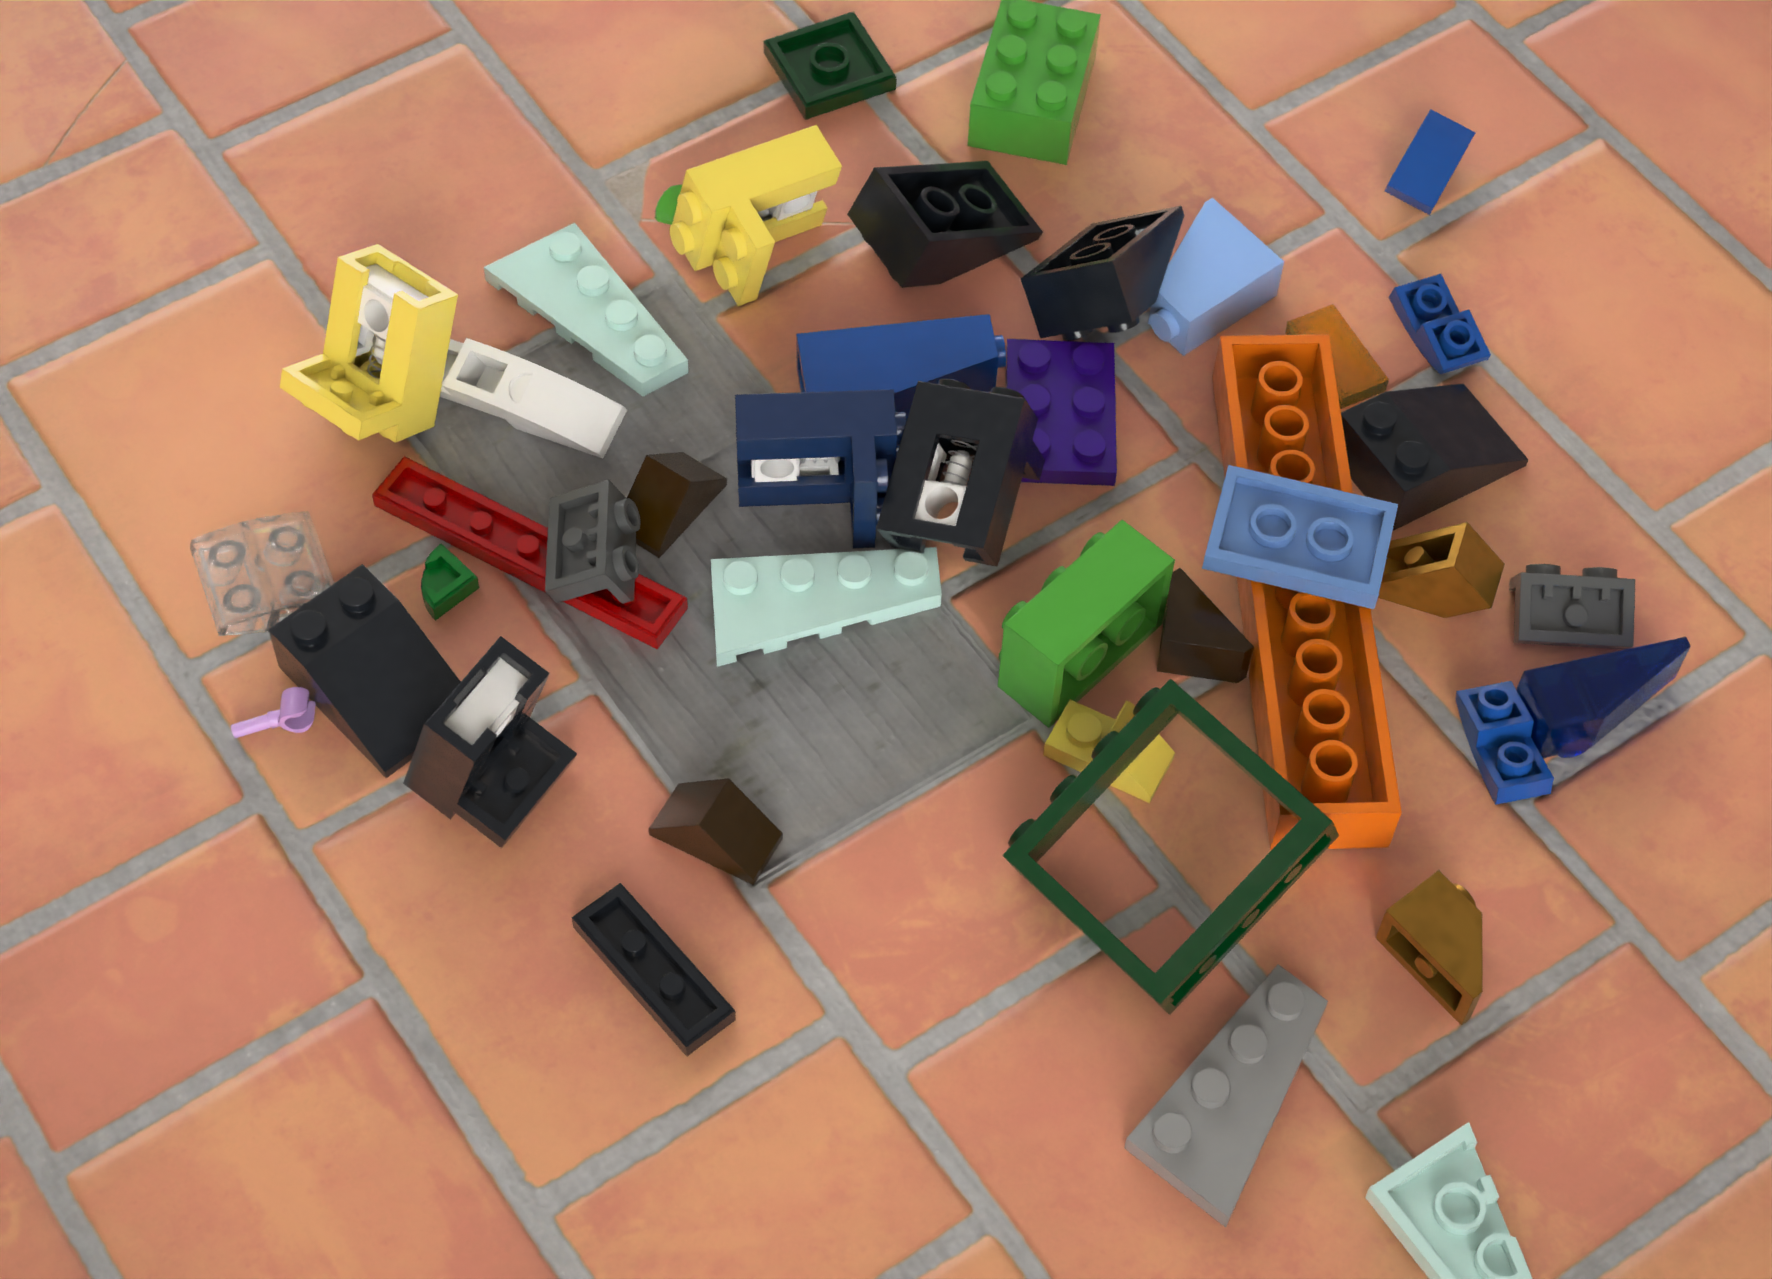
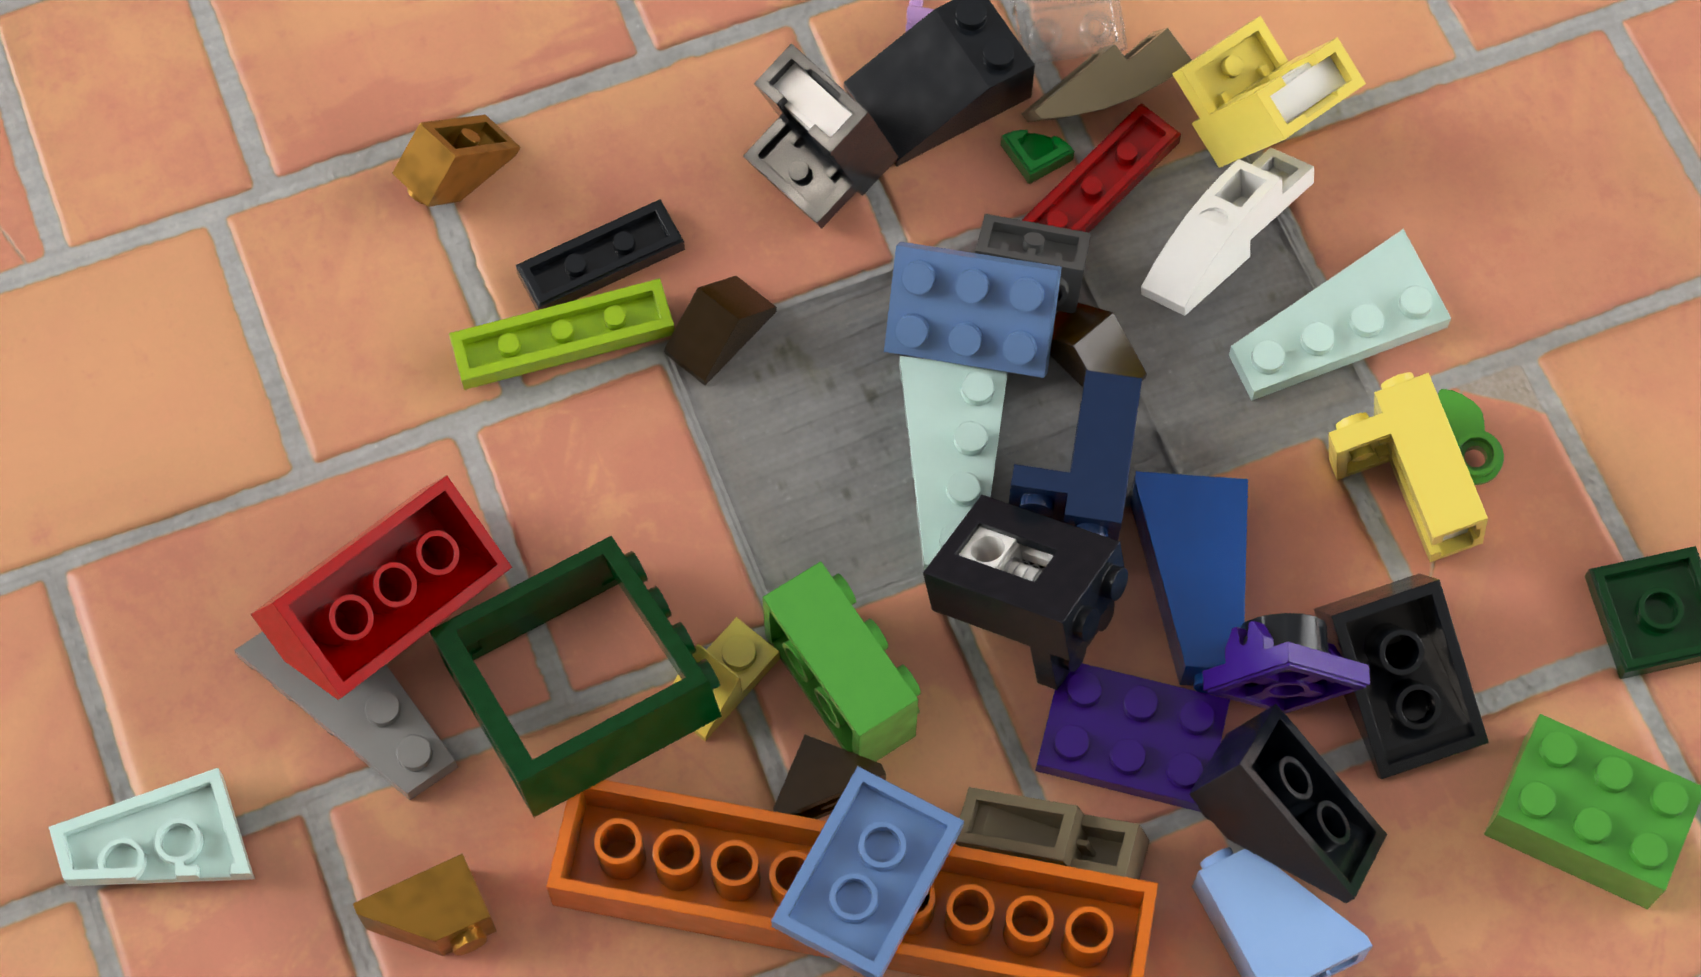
camera: 105 degrees right, 10 degrees up
none -> red slope [250,475,512,700]
none -> pearl gold slope [392,114,521,207]
none -> lime plate [449,278,675,390]
none -> medium blue plate [884,242,1062,378]
none -> dark tan slope [955,787,1150,880]
none -> dark tan slope [1021,28,1192,122]
none -> dark purple piece [1202,613,1370,714]

